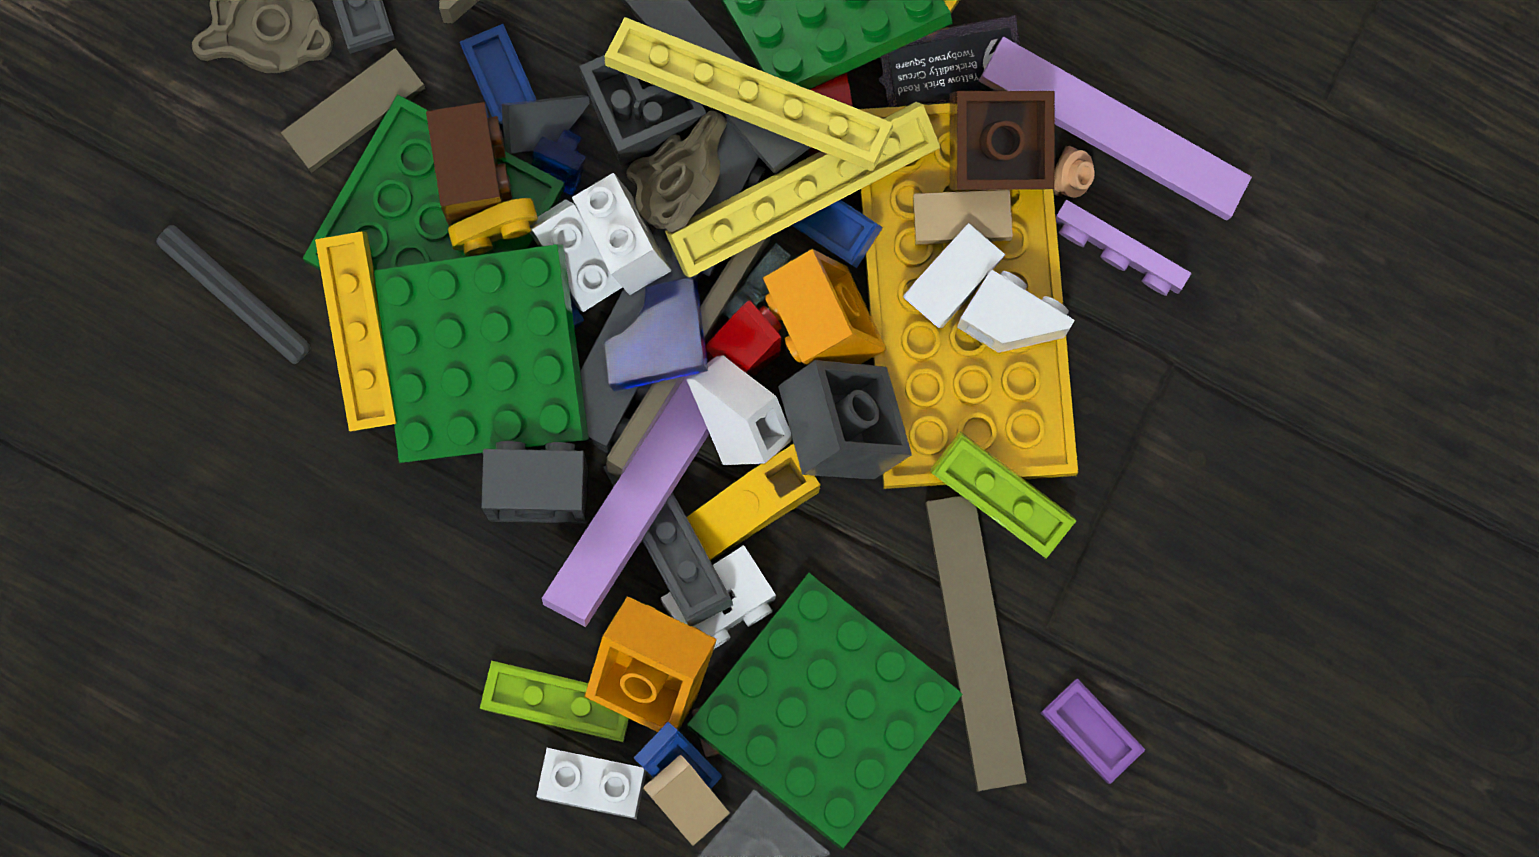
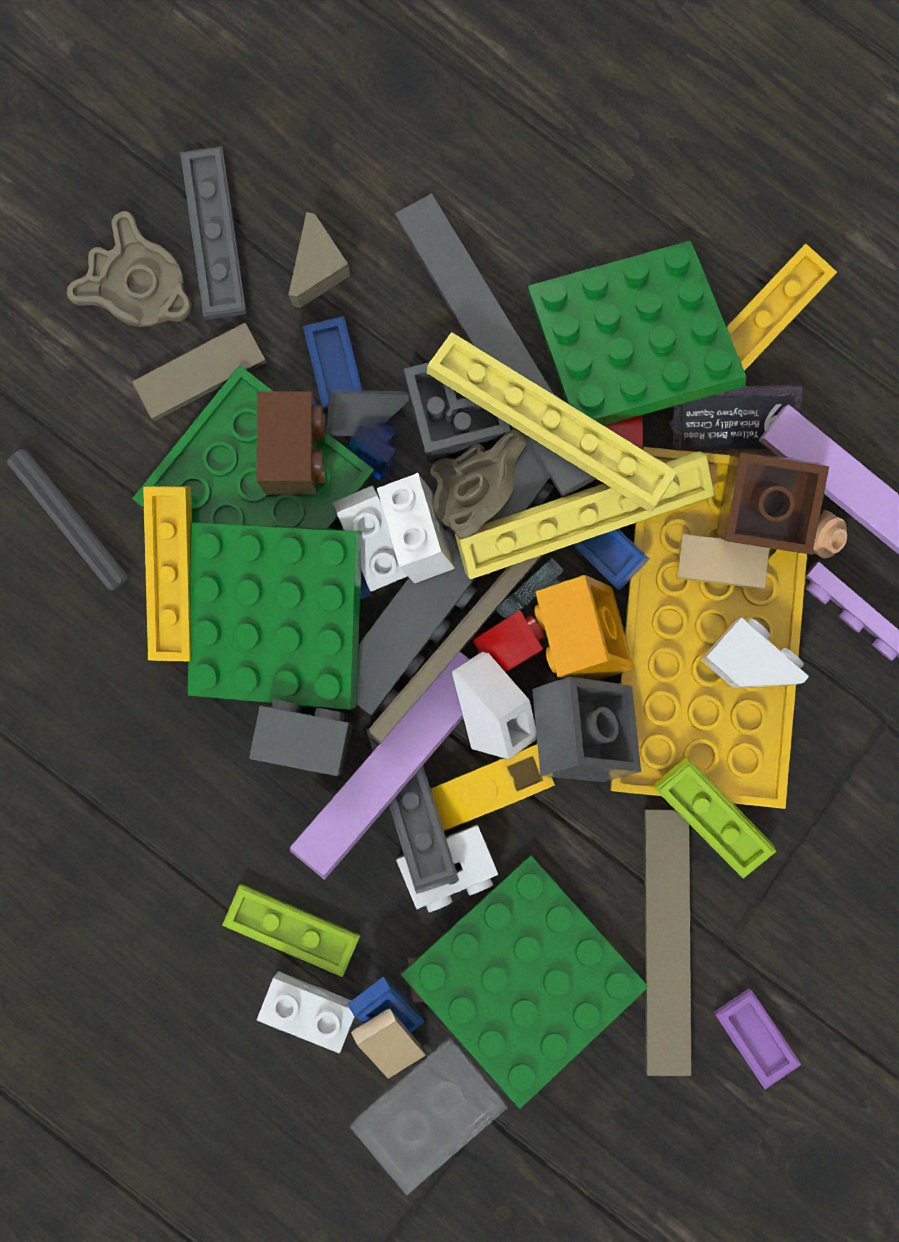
camera: 15 degrees right, 5 degrees up
yellow plate [448,198,538,256] -> none
light orange brick [585,596,717,732] -> none
clear blue tile [604,276,708,392] -> none
white slope [903,223,1006,328] -> none

